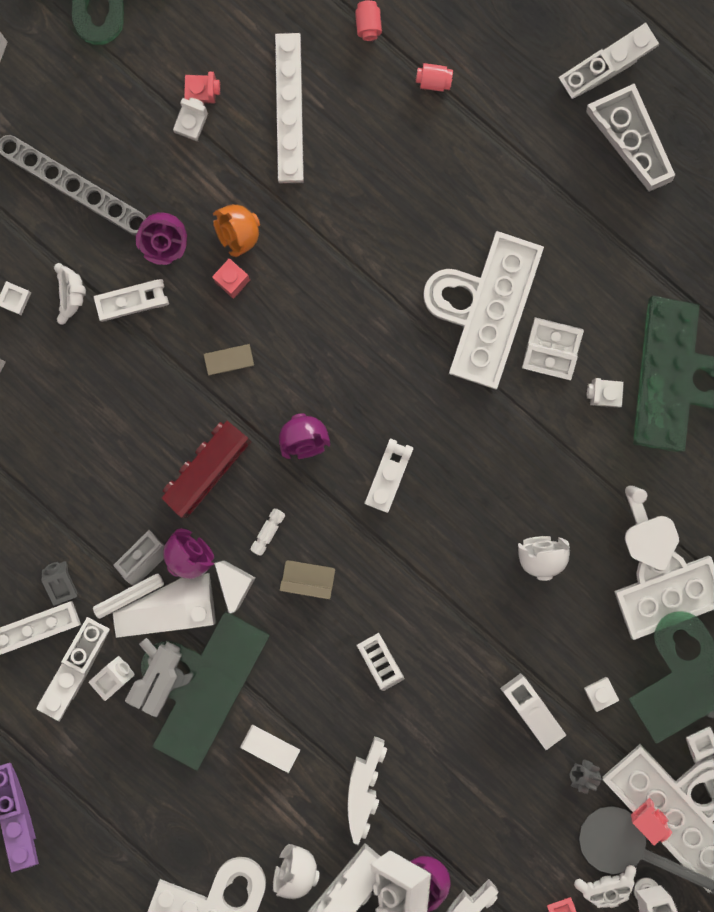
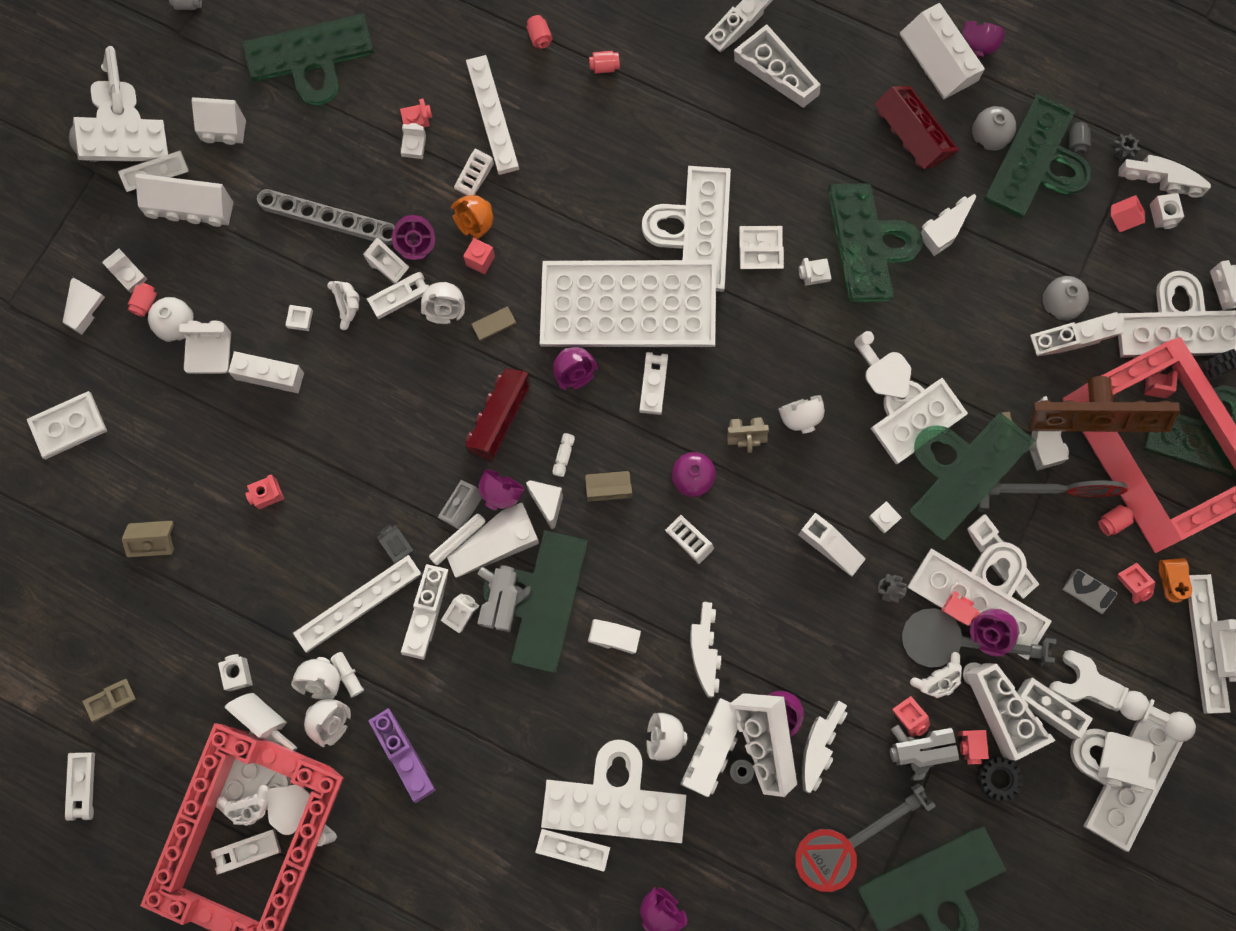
camera: 15 degrees left, 10 degrees down
none -> white slope [363,238,409,283]
none -> white cylinder [421,282,465,324]
none -> white slope [454,149,494,196]
none -> white plate [540,260,716,347]
none -> magenta cylinder [671,452,716,497]
none -> dark tan hips [727,418,769,453]
none -> magenta cylinder [970,609,1020,656]

